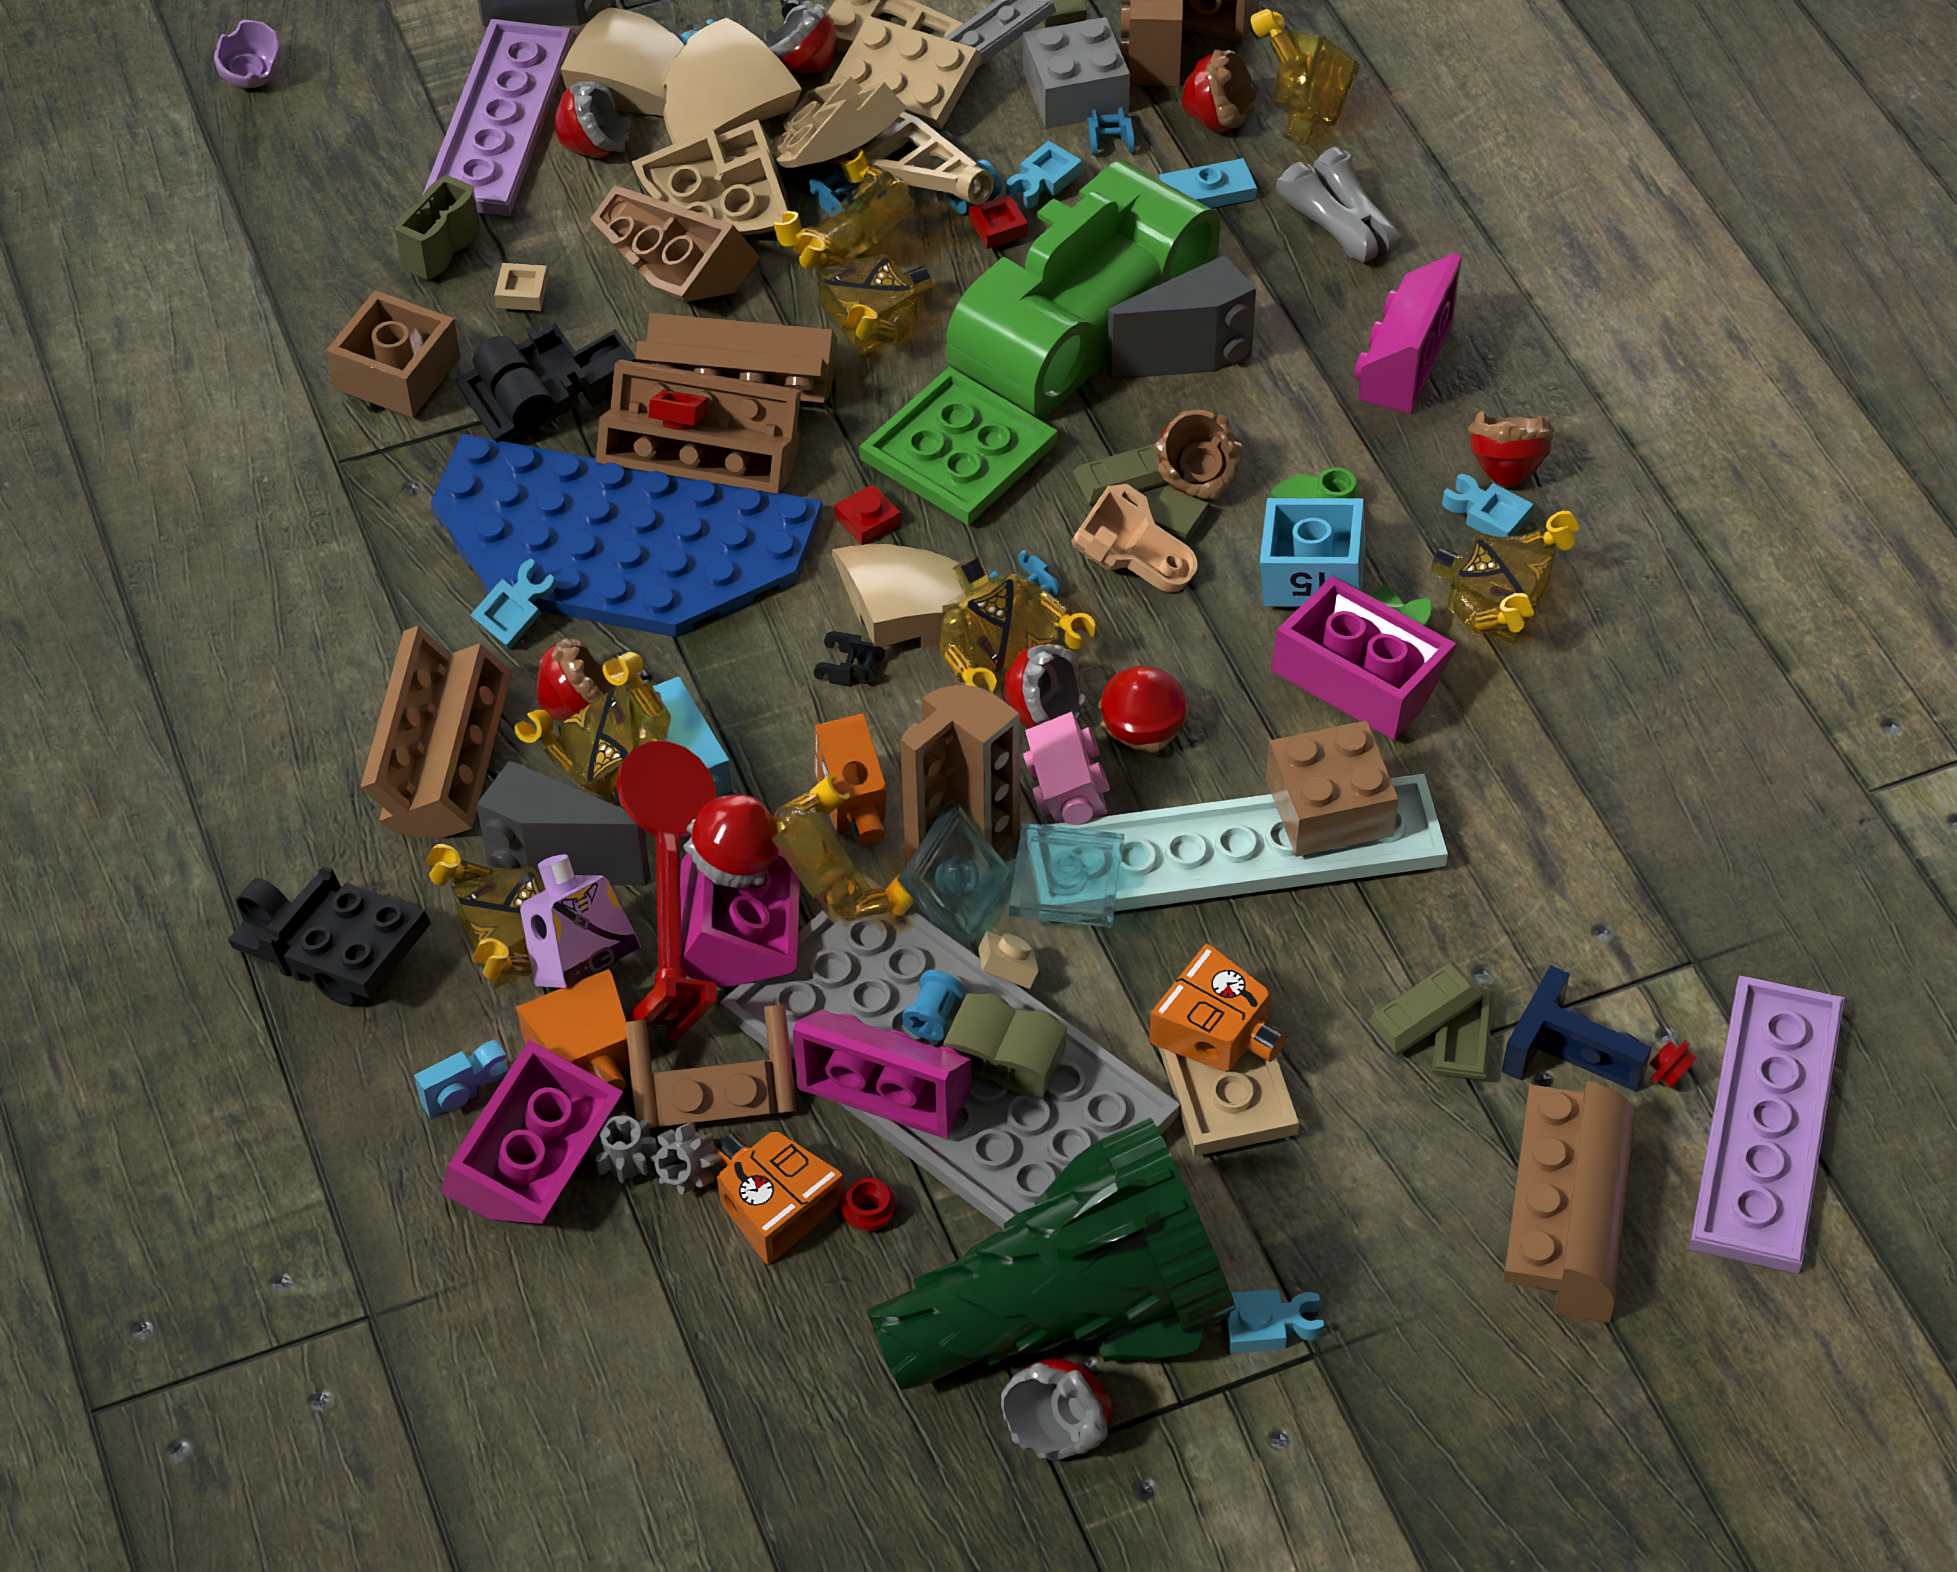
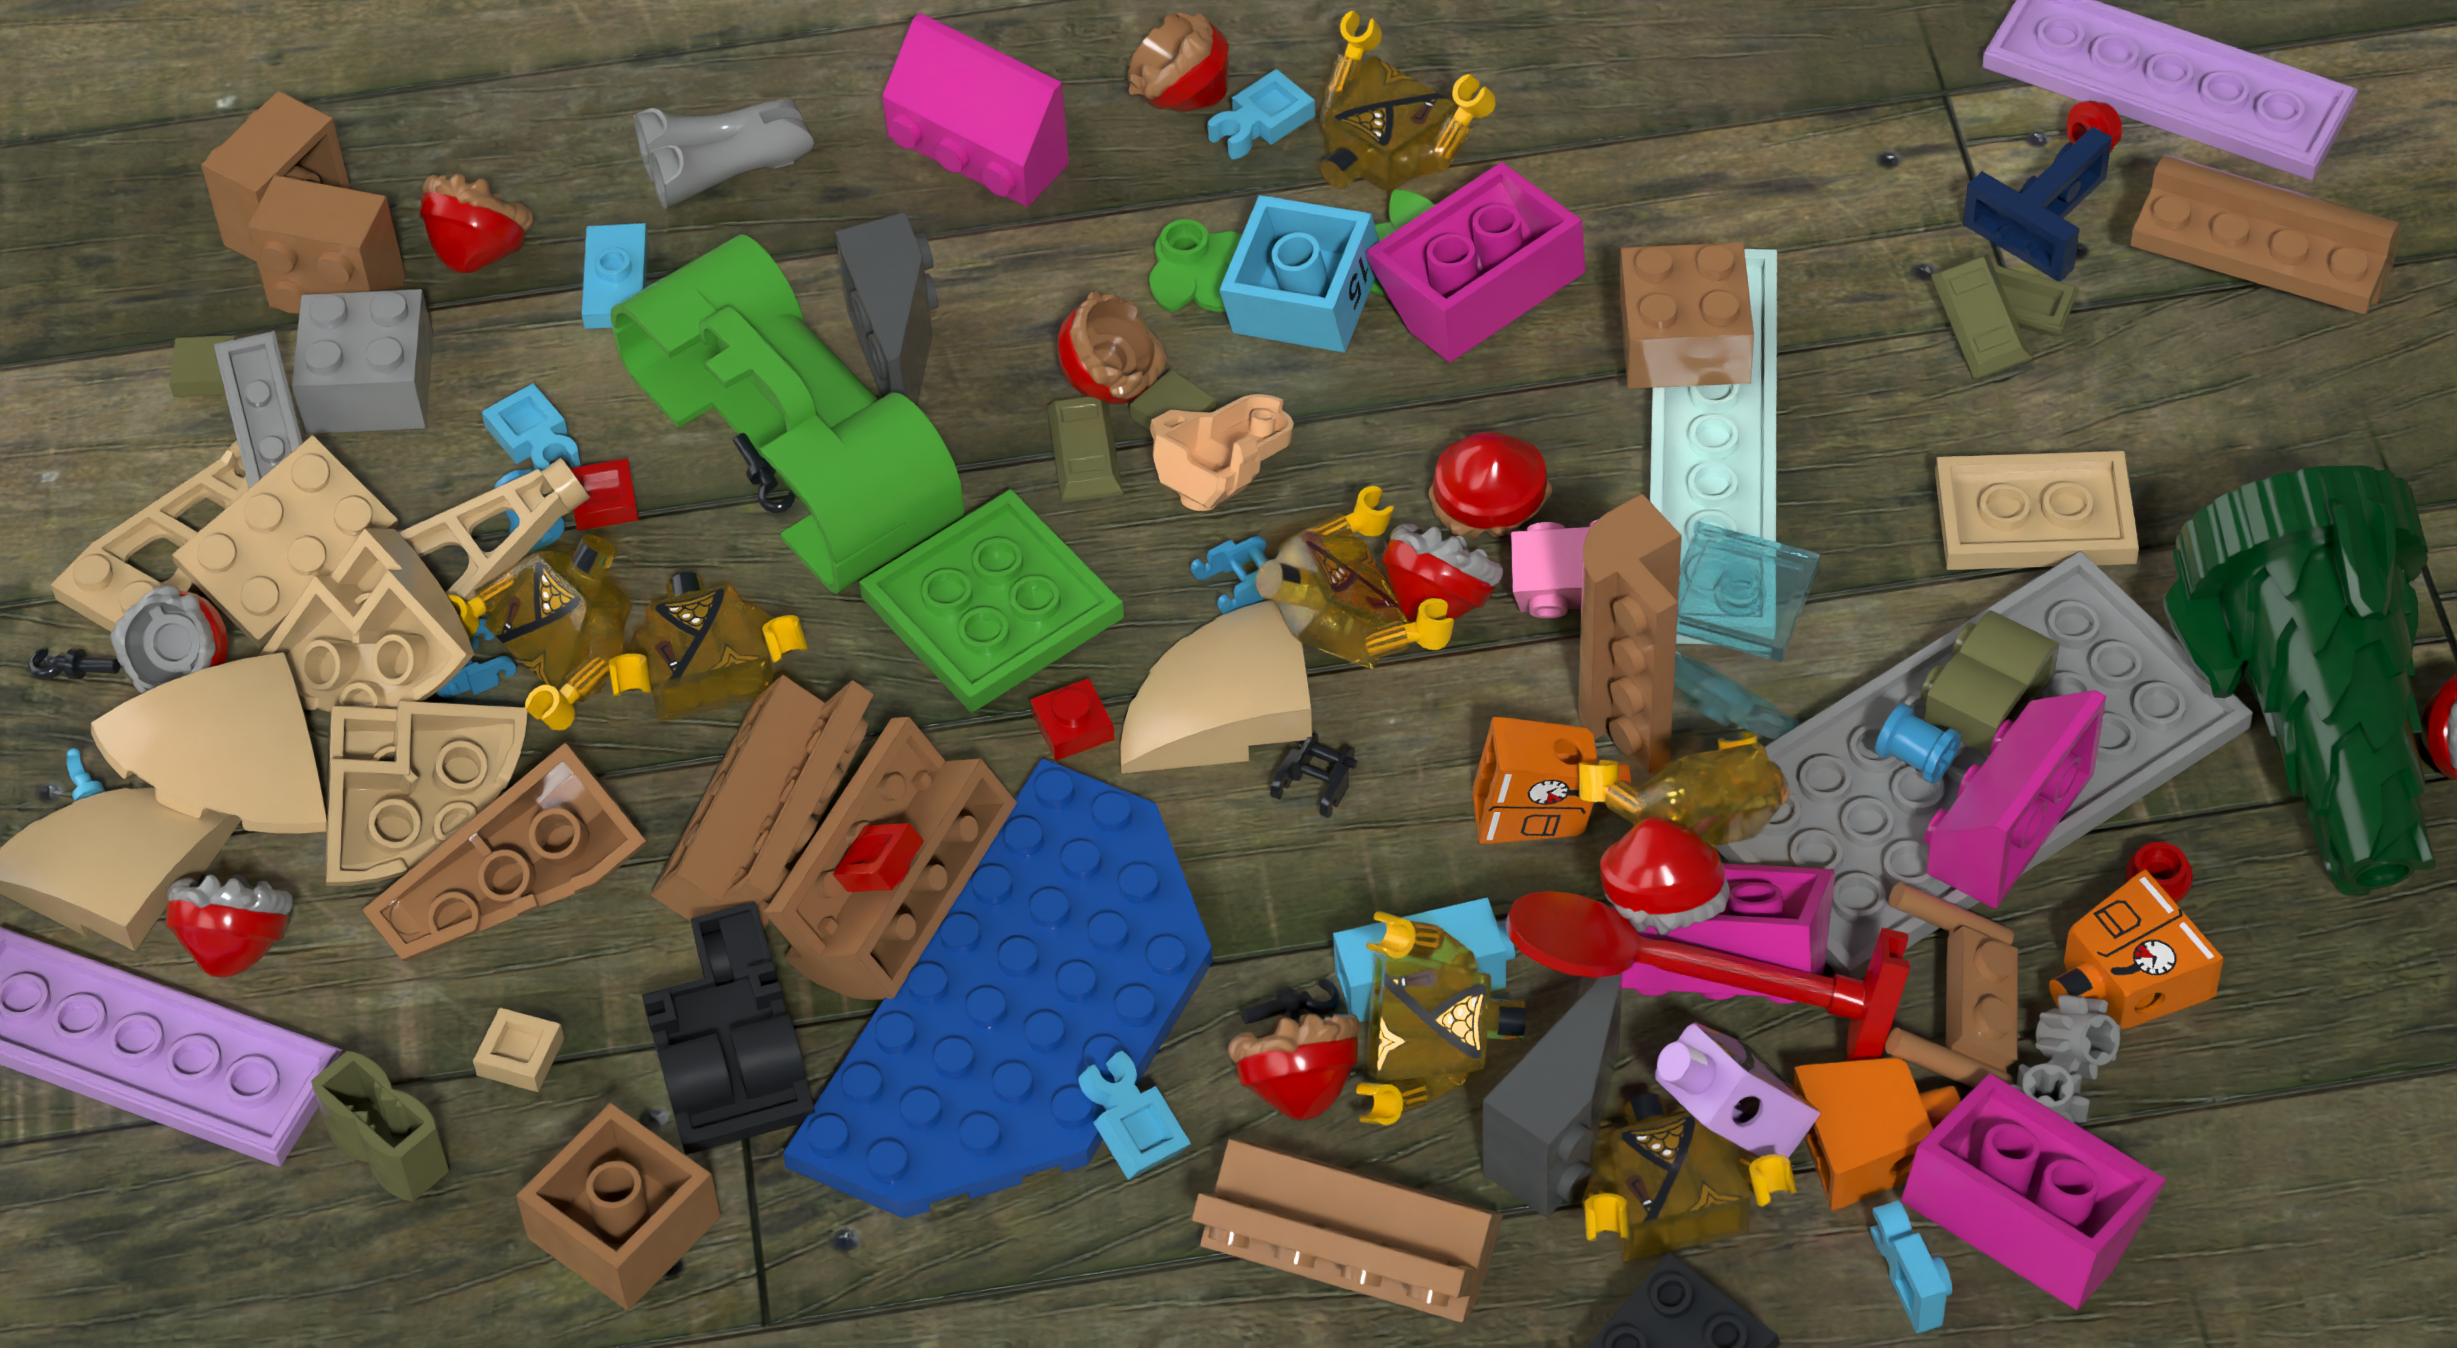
camera: 75 degrees left, 0 degrees up
tan plate [978,931,1038,989] -> none
dark azure piece [1087,107,1134,156] -> none
orange torso [1149,943,1286,1071] -> none
clear yellow torso [1251,9,1360,144] -> none

